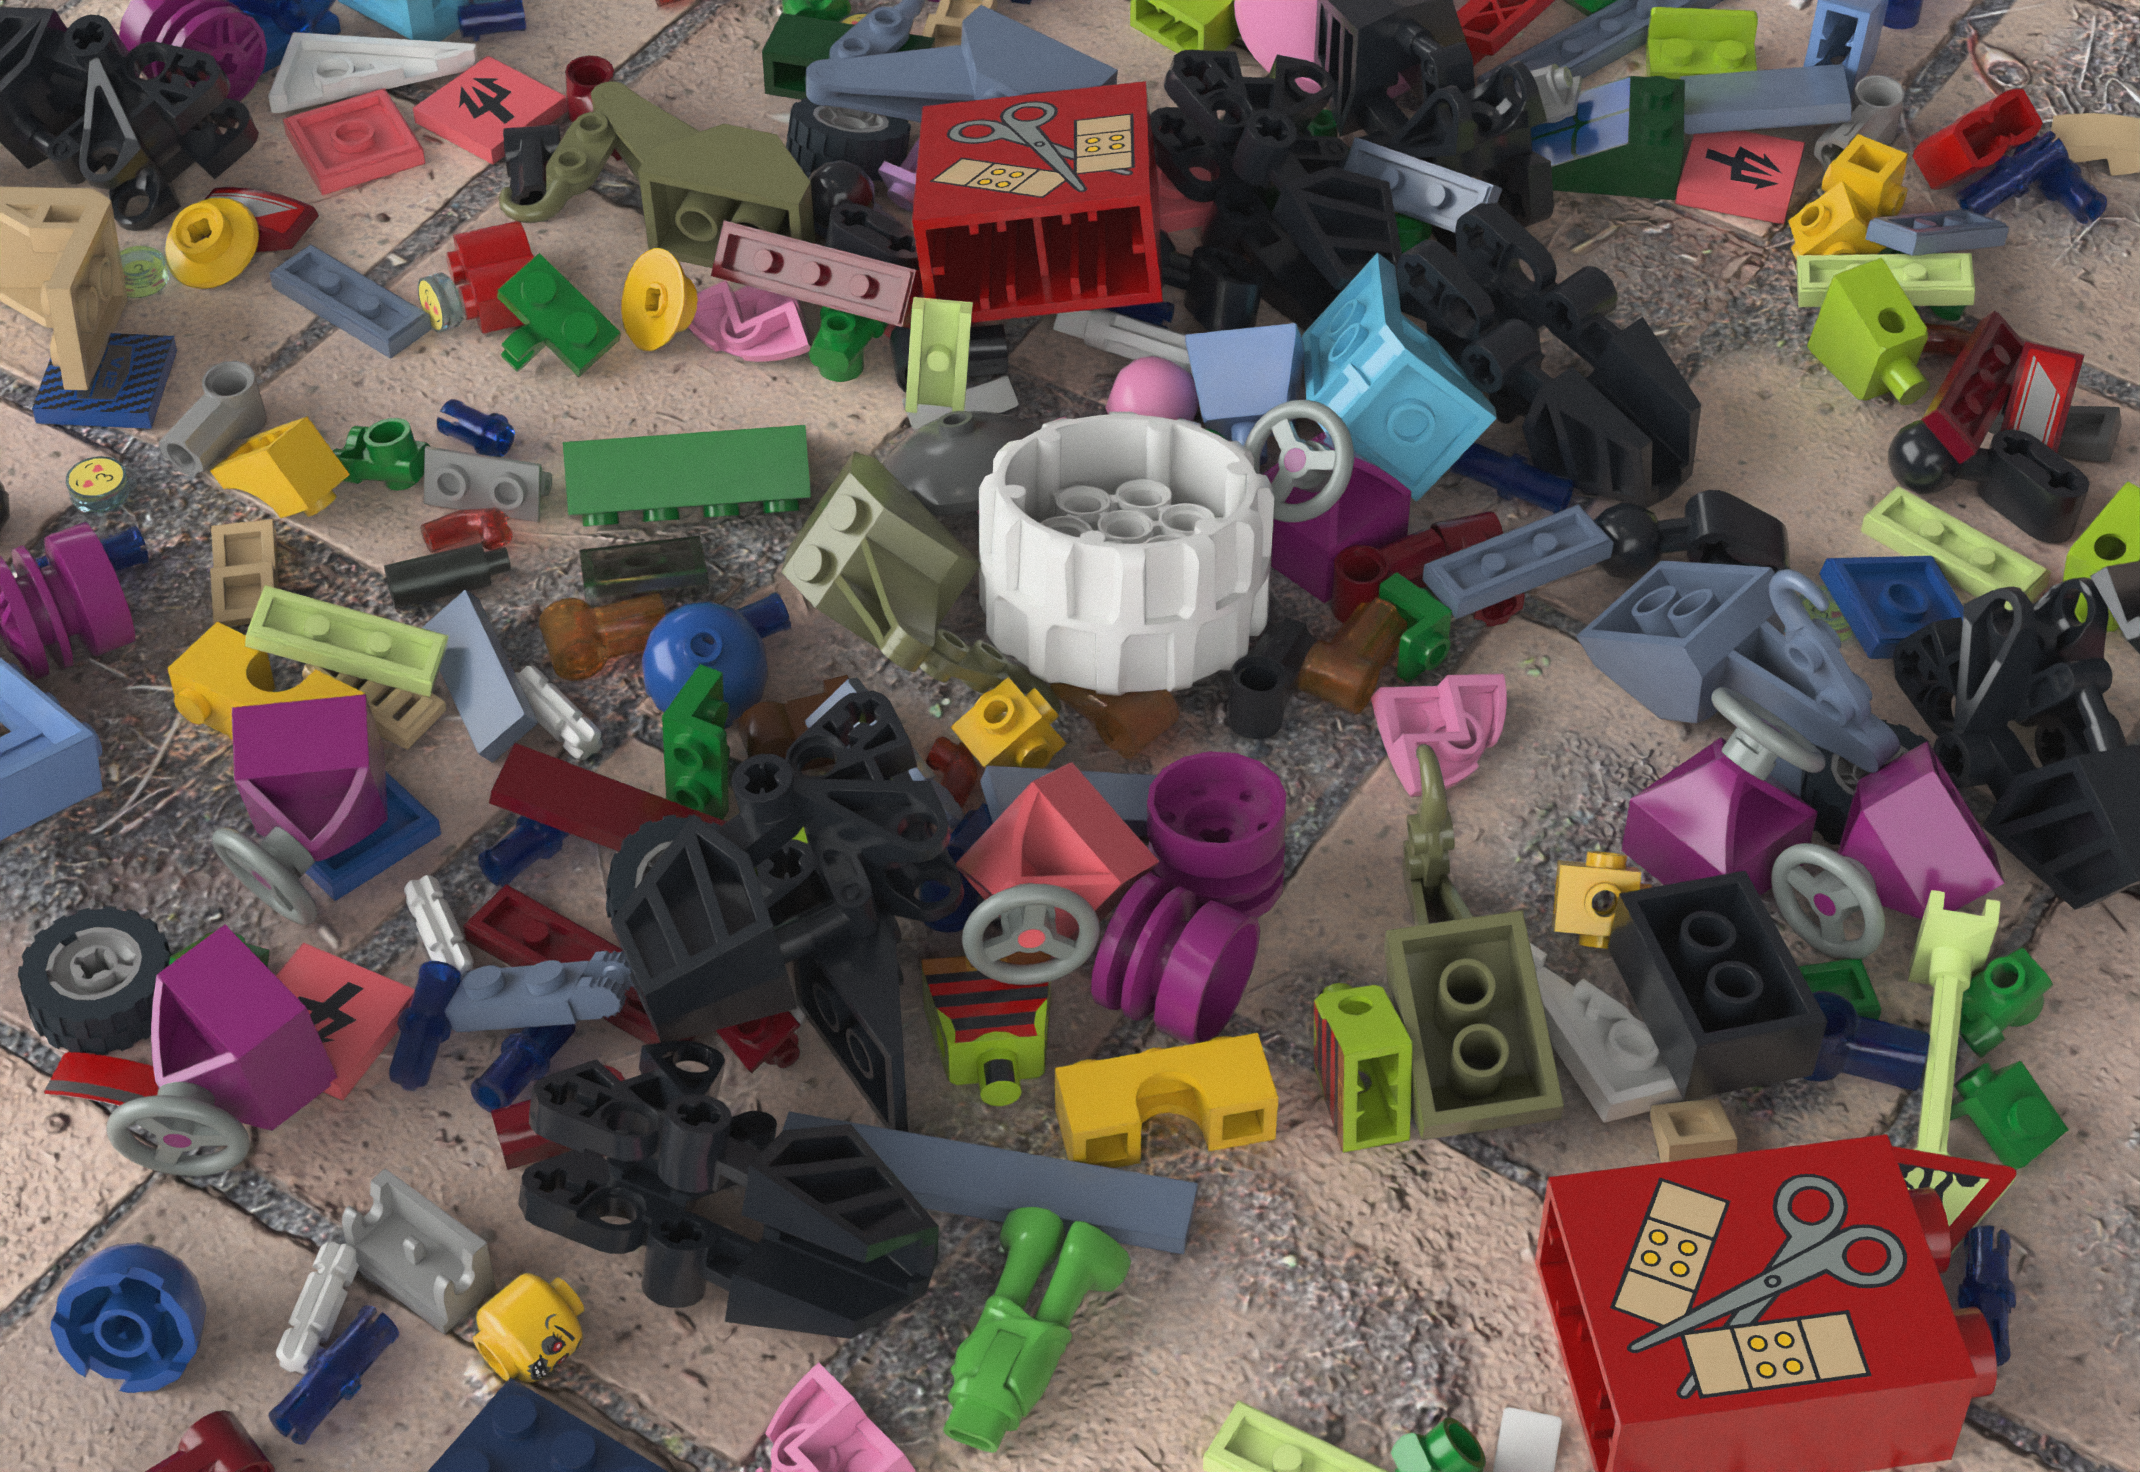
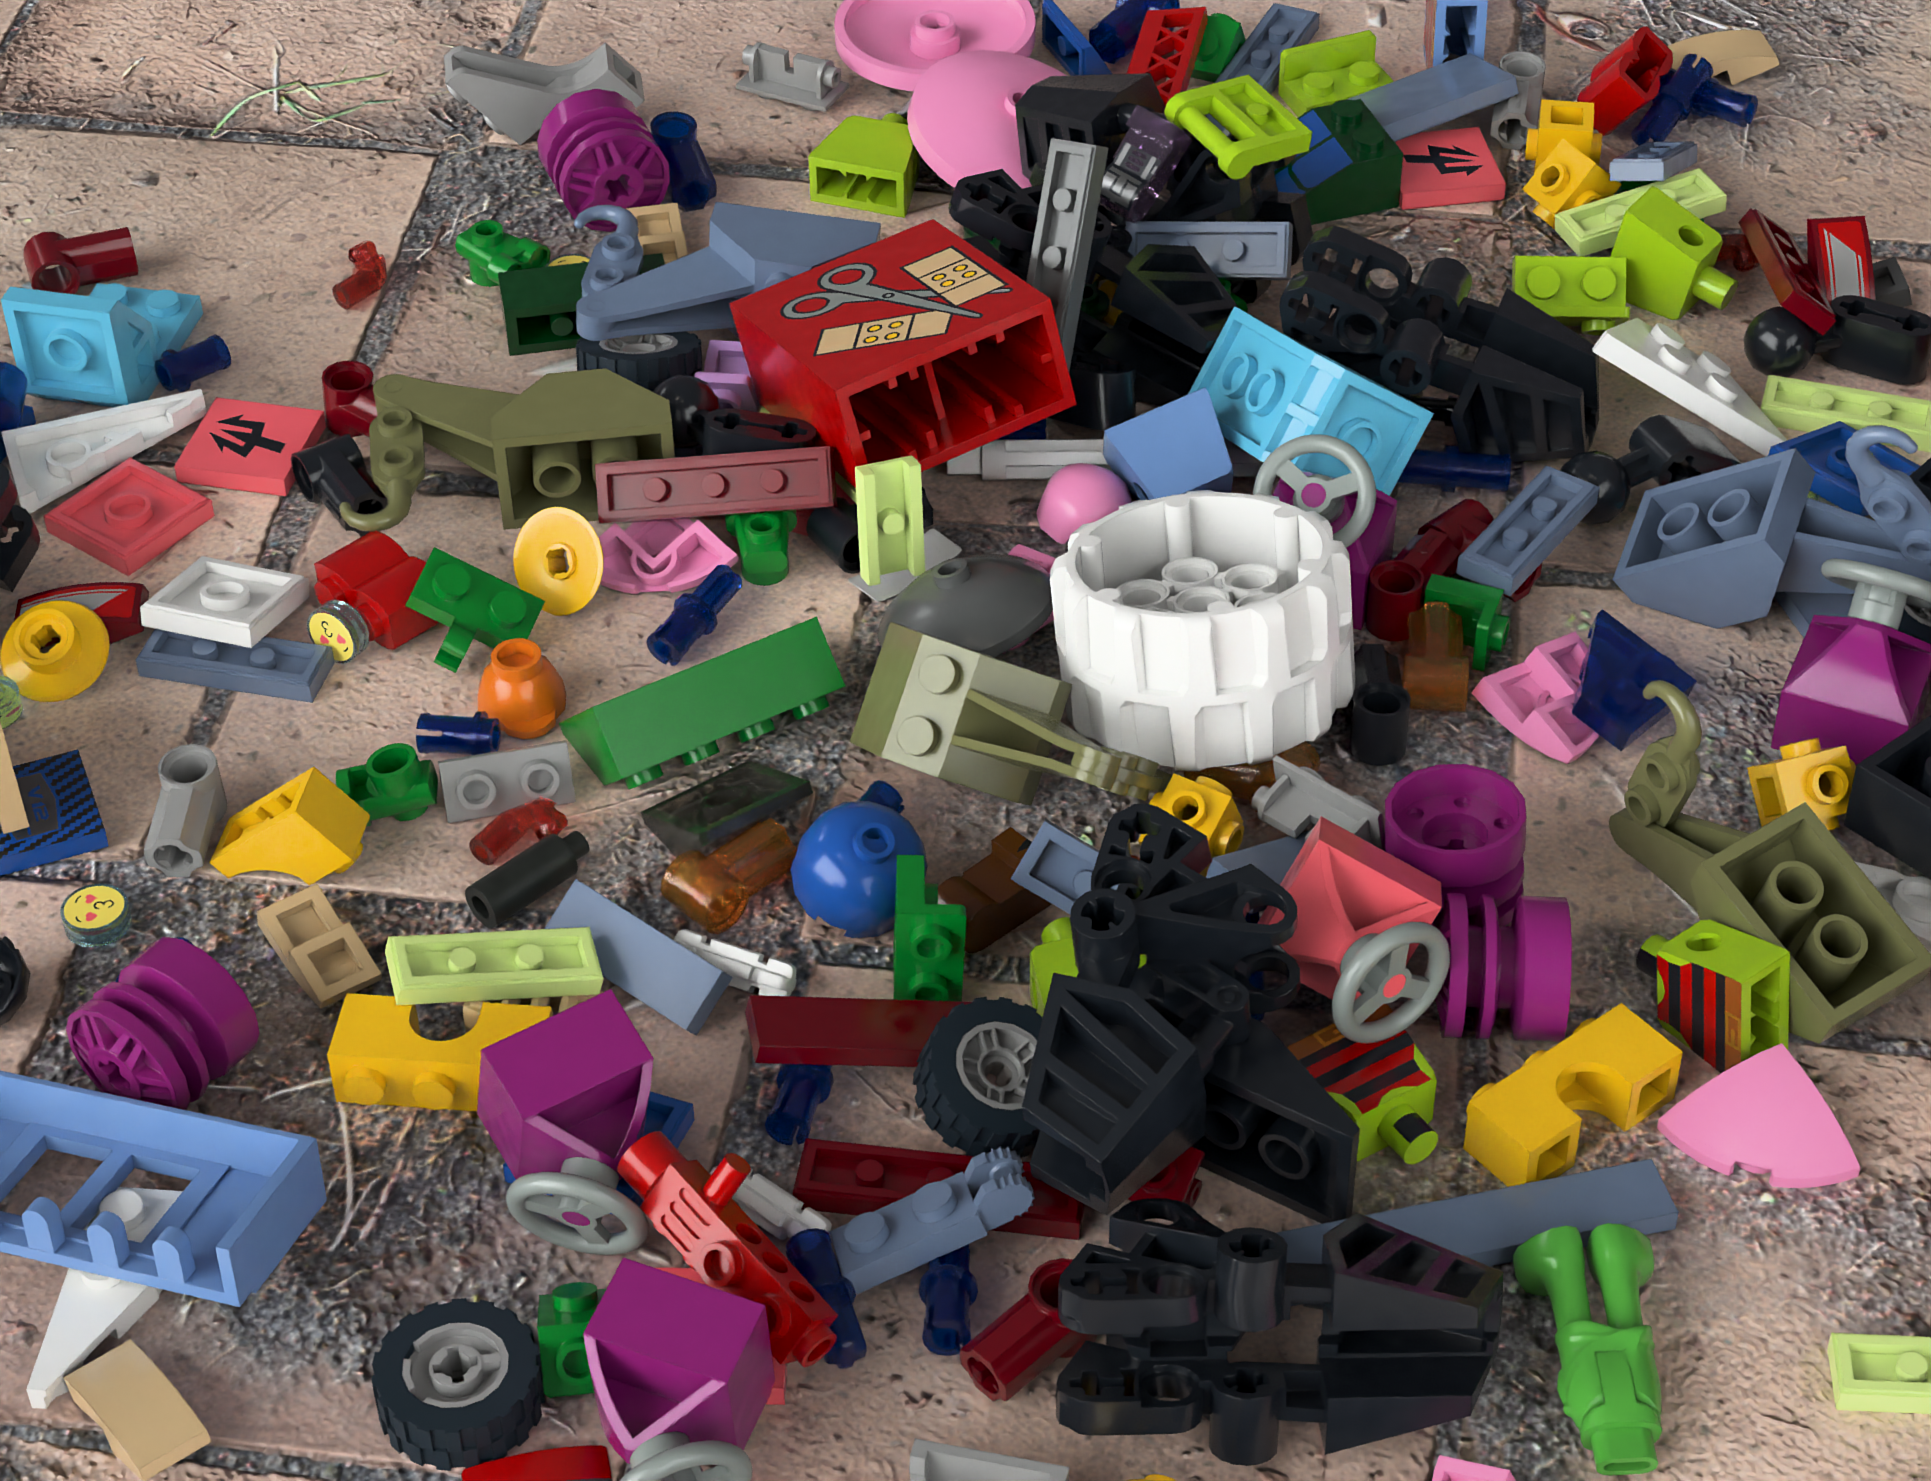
camera: 25 degrees left, 5 degrees down
none -> white tile [140,556,310,648]
none -> orange piece [477,638,566,739]
none -> red piece [617,1131,838,1367]
none -> clear blue axle [646,564,742,666]
none -> dark grey tile [1026,138,1109,371]
none -> clear purple leg [1099,105,1192,223]
none -> lime plate [1164,75,1312,180]
none -> light grey hinge [1251,755,1385,851]
none -> lime bracket [1512,255,1630,336]
none -> clear blue wing [1572,610,1697,751]
none -> white wing [1592,318,1787,457]
none -> bright pink brick [1657,1043,1860,1188]

